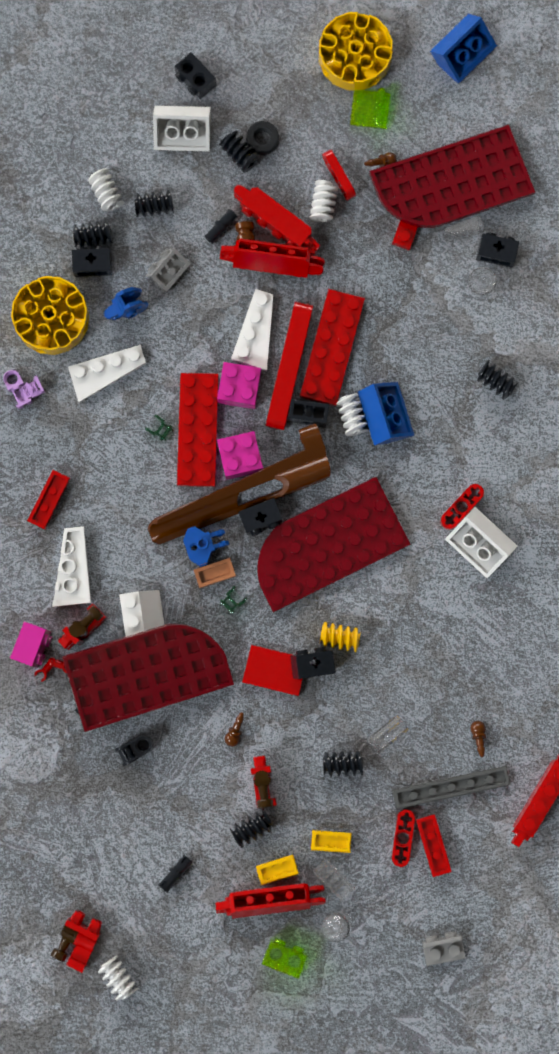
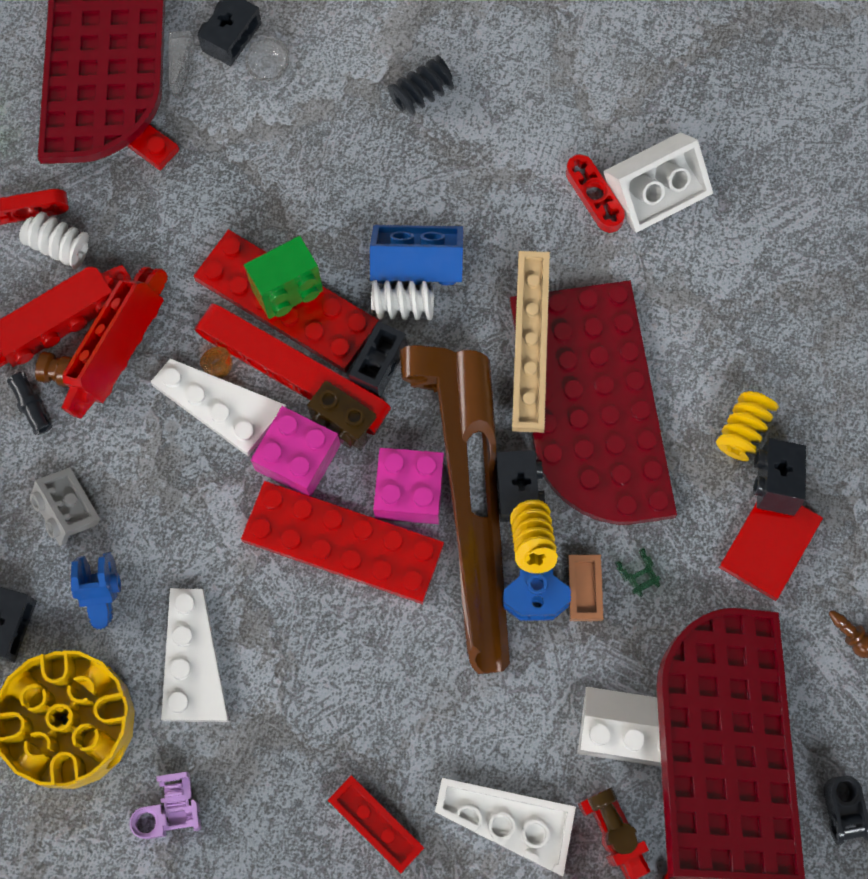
camera: 70 degrees left, 10 degrees down
clear green piece [145,414,174,441] -> none
reddish brown bar [364,152,397,167] -> none
none -> clear orange piece [200,347,233,378]
none -> green brick [244,236,323,319]
none -> dark brown bracket [307,381,376,451]
none -> yellow piece [510,500,558,573]
none -> tan plate [512,251,550,433]

